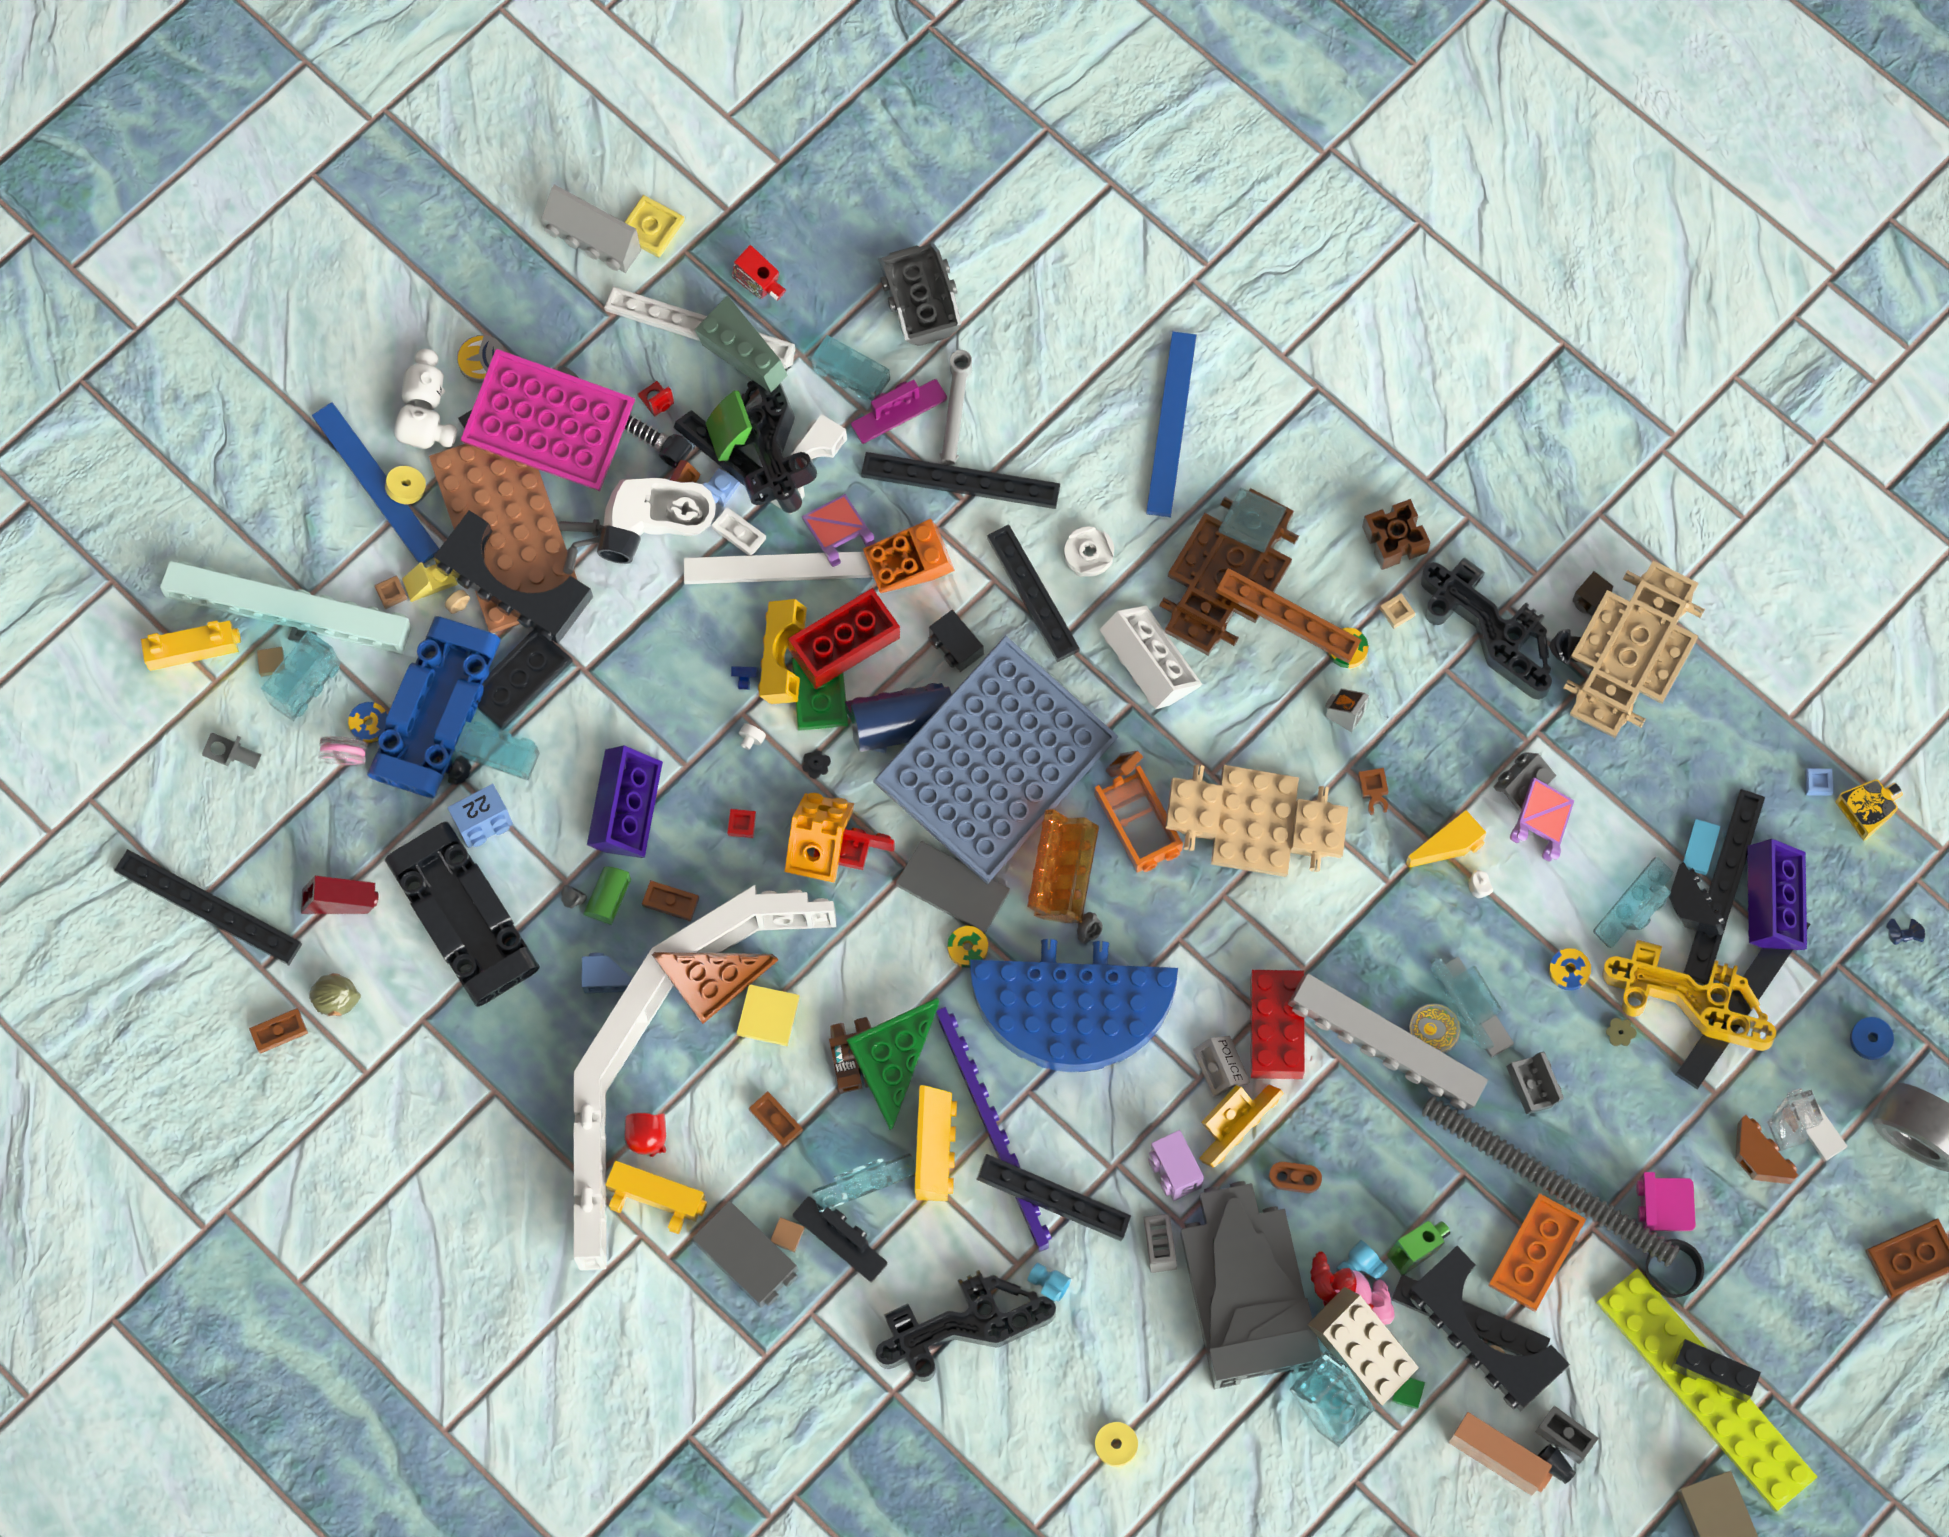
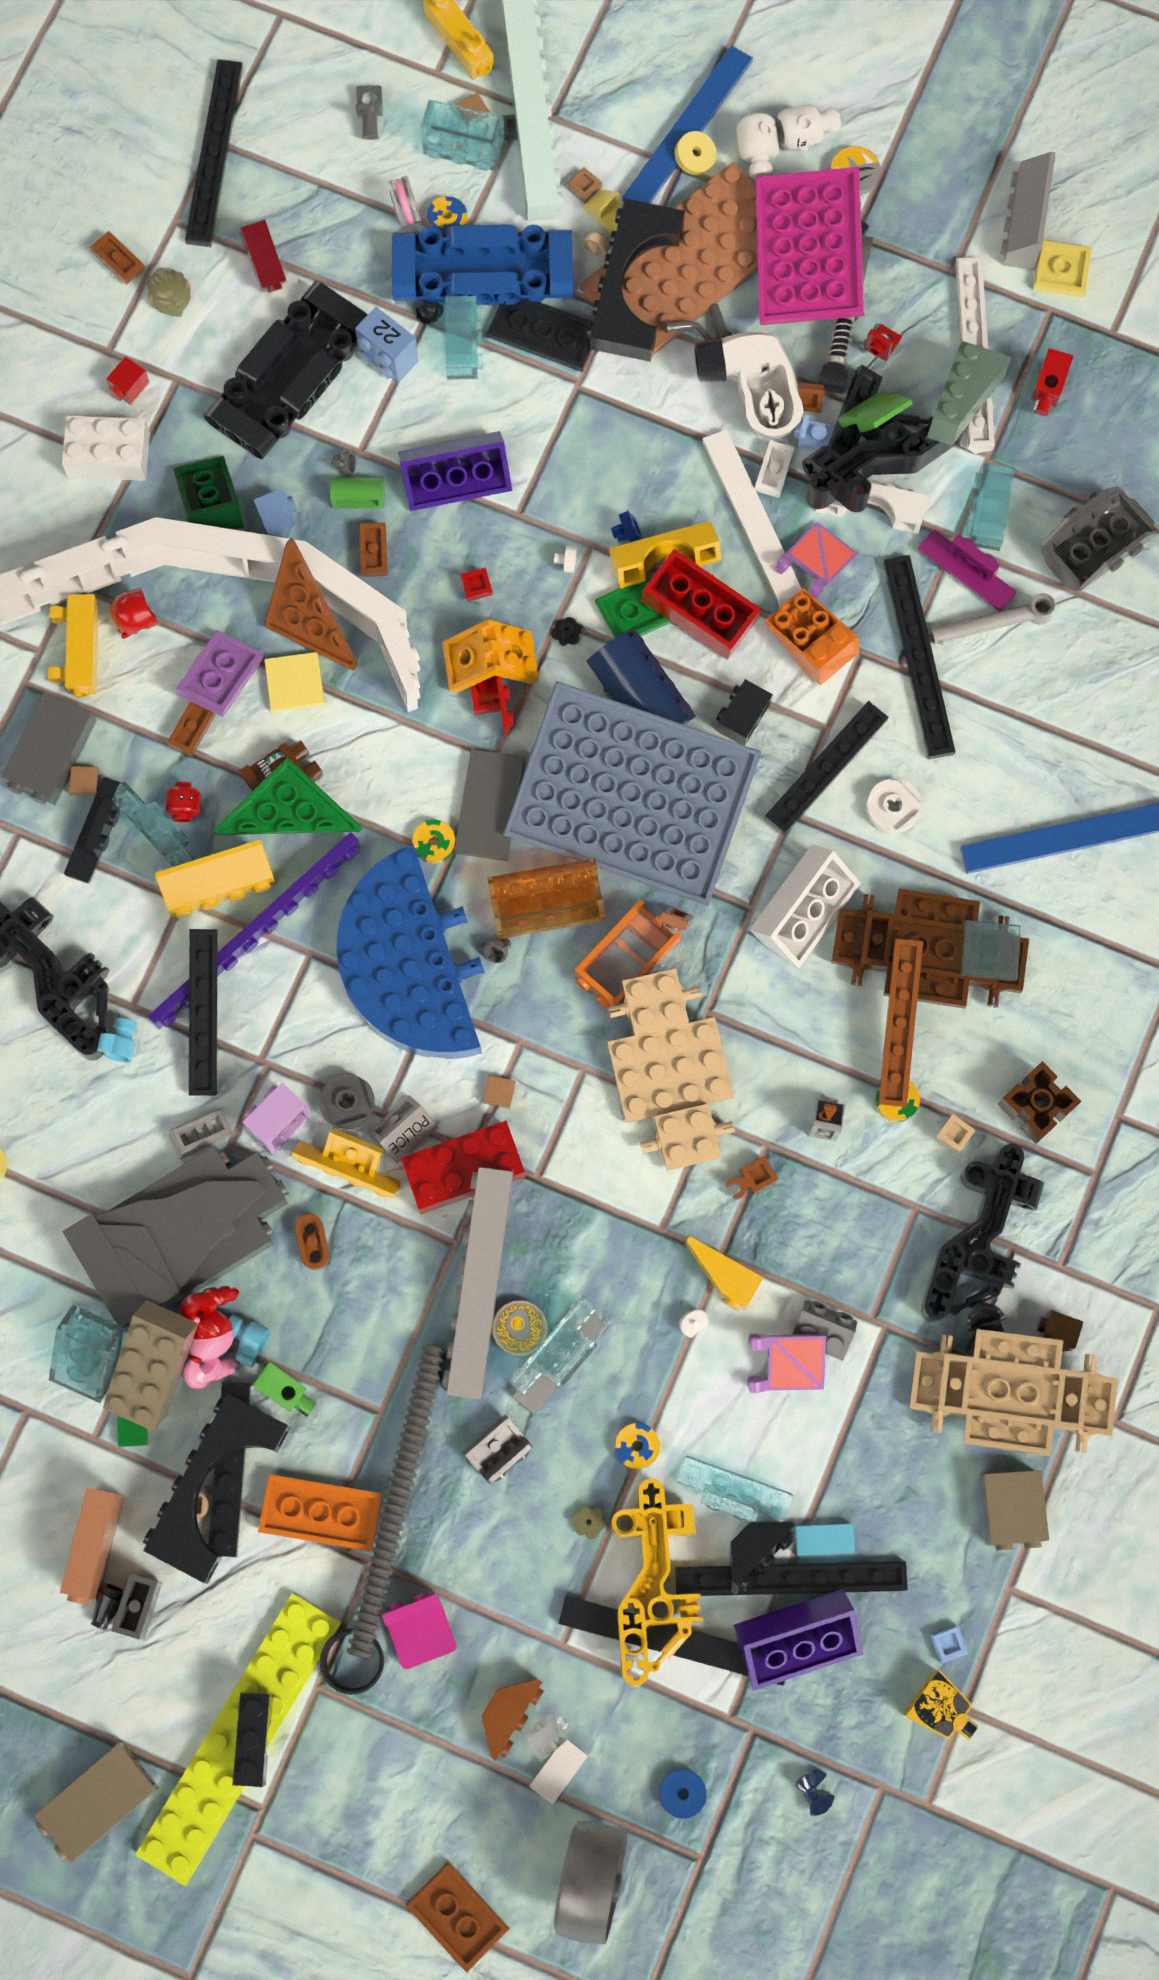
camera: 65 degrees right, 5 degrees up
none -> white brick [62,416,150,481]
none -> red brick [106,356,150,405]
none -> red head [165,781,201,823]
none -> dark green slope [173,456,244,530]
none -> medium lavender plate [176,630,263,717]
none -> dark grey plate [319,1073,375,1130]
none -> medium nougat tile [483,1075,516,1109]
none -> dark tan brick [980,1470,1049,1551]

